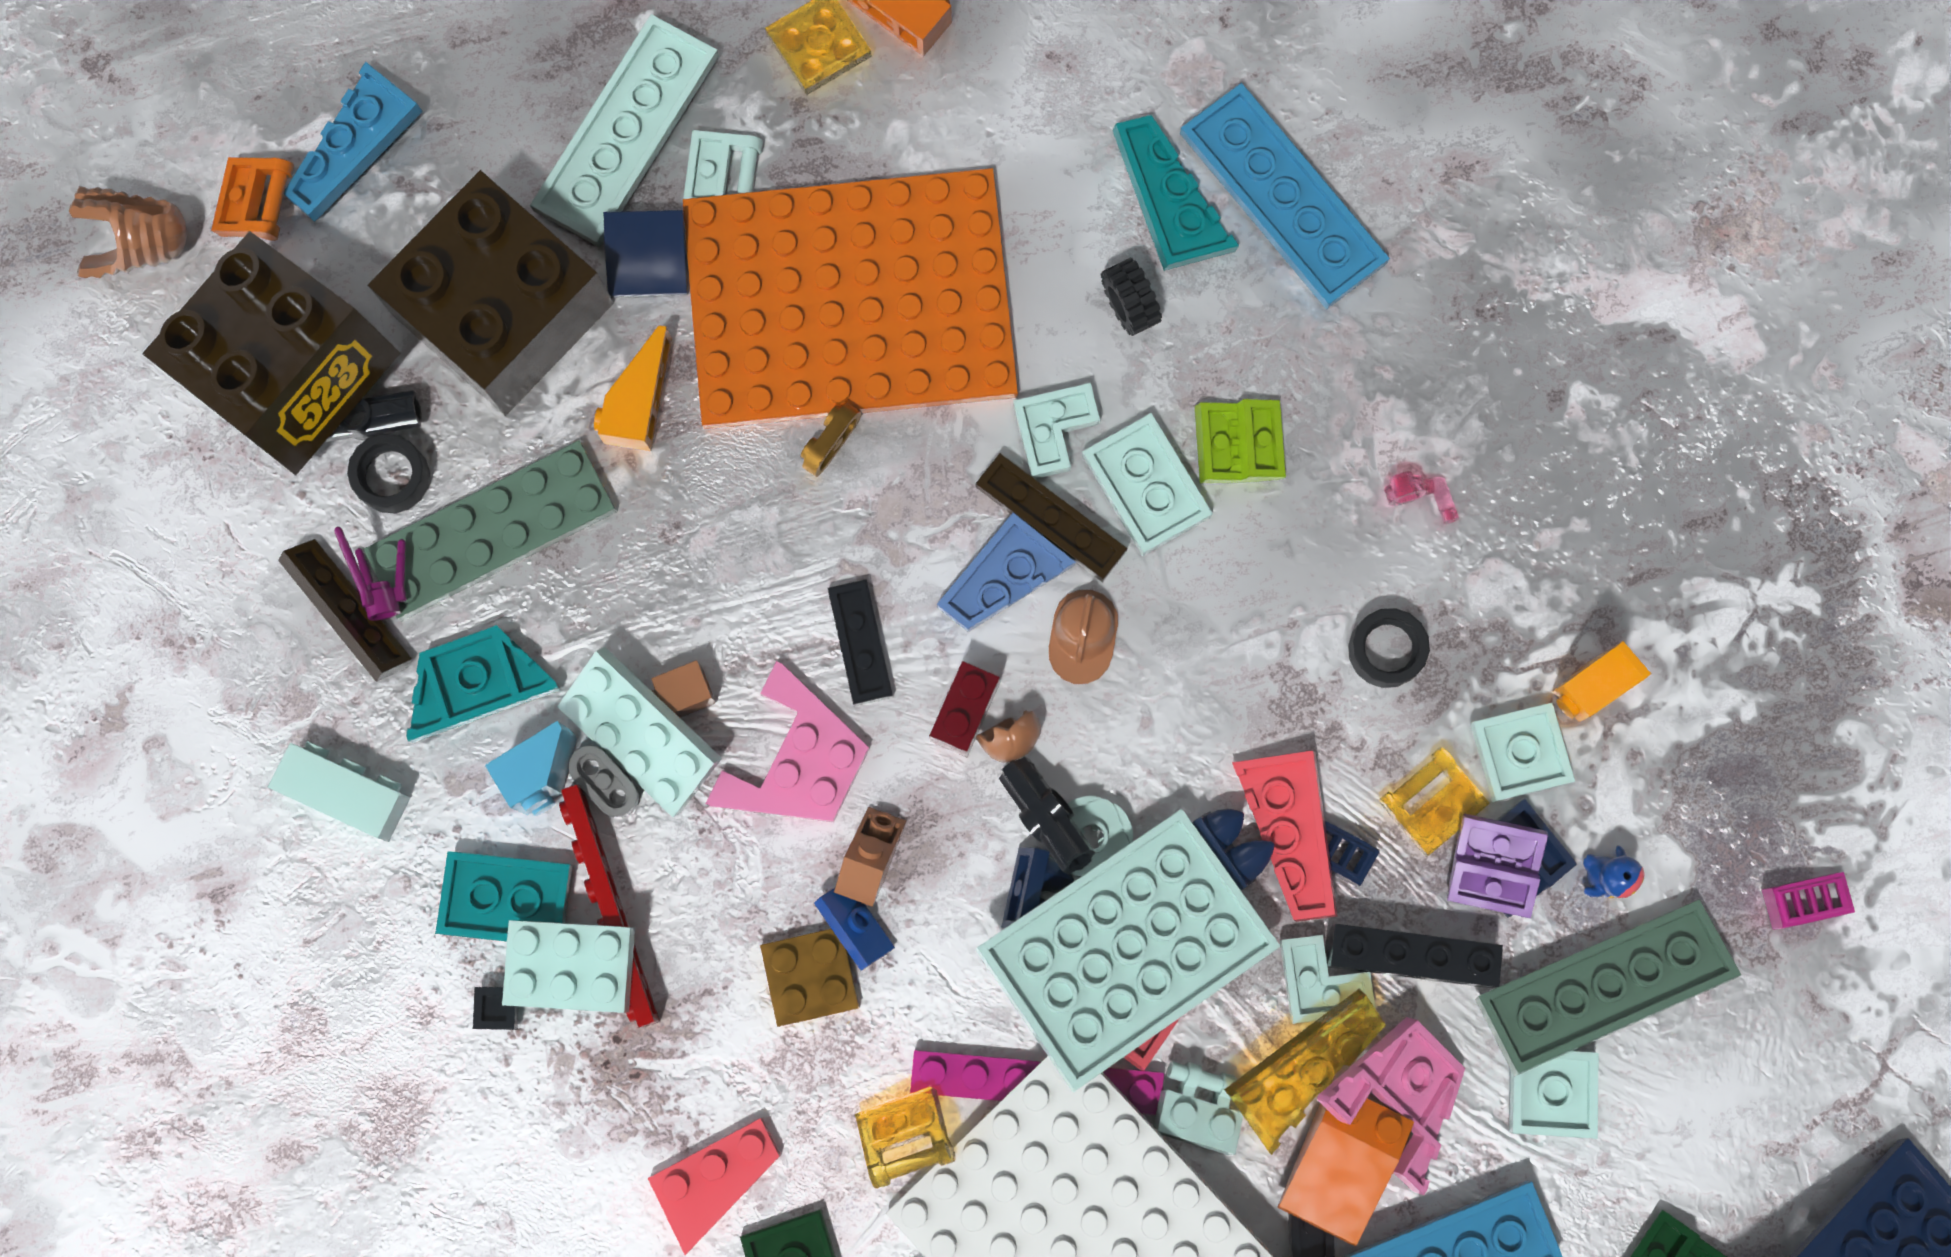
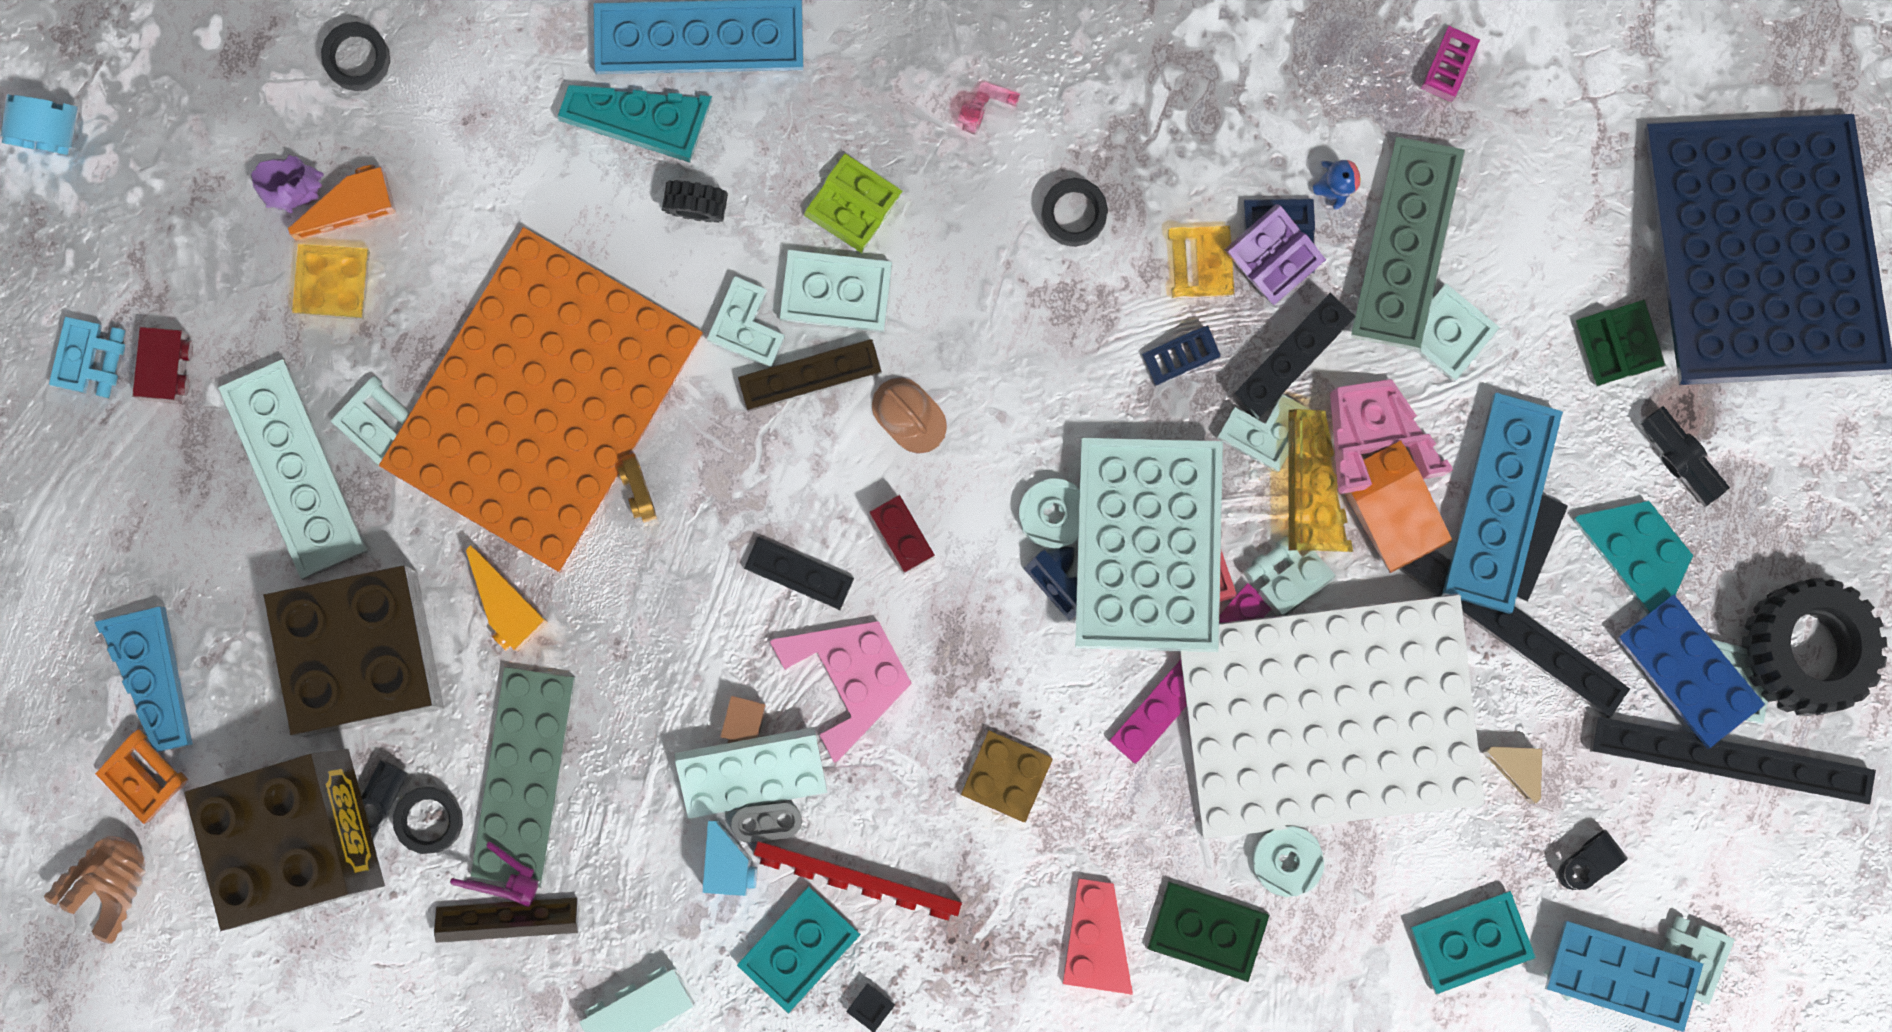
camera: 60 degrees left, 5 degrees up
teal wing [406,625,560,743] -> none
light aqua plate [502,920,635,1013] -> none
dark blue slope [603,210,687,298] -> none
blue plate [814,888,895,971] -> none
nougat slope [834,807,906,907] -> none
clear yellow plate [855,1086,956,1189] -> none
medium blue wing [937,513,1076,632] -> none
nougat hair [976,710,1041,763] -> none
black piece [998,756,1095,875] -> none
dark blue tile [1192,809,1275,891] -> none
coral wing [1232,750,1338,922] -> none
light aqua plate [1470,703,1575,802] -> none
light orange slope [1552,641,1652,722] -> none

